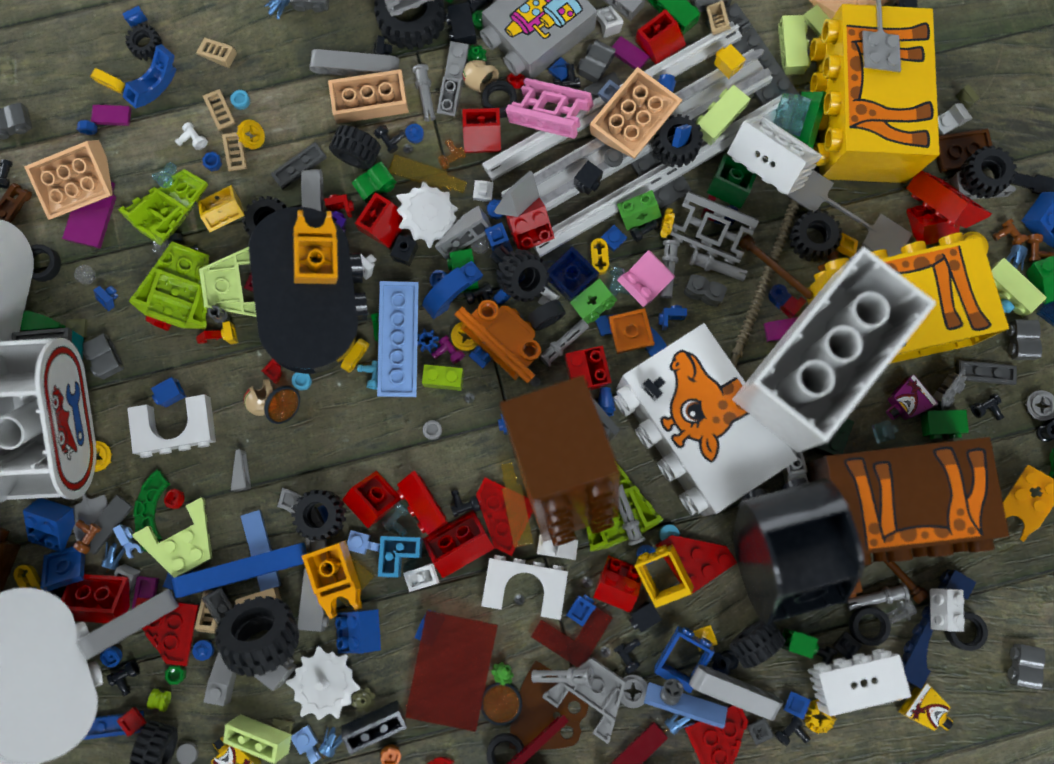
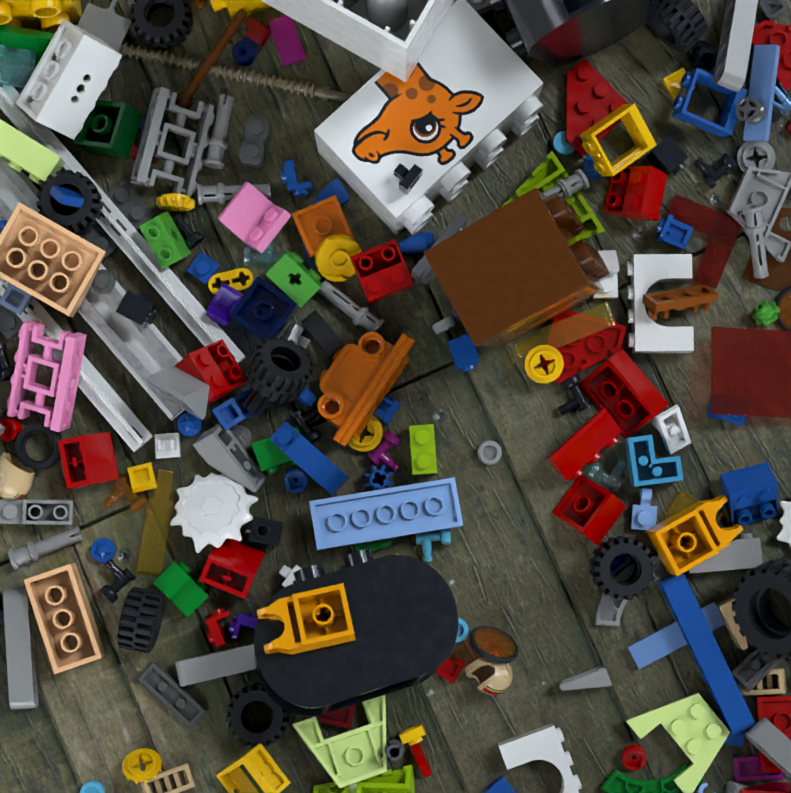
camera: 100 degrees left, 5 degrees up
none -> yellow plate [127,462,157,493]
none -> dark purple bracket [205,282,244,326]
none -> yellow tile [315,234,362,282]
none -> yellow gear [524,344,564,384]
none -> dark orange plate [642,284,718,321]

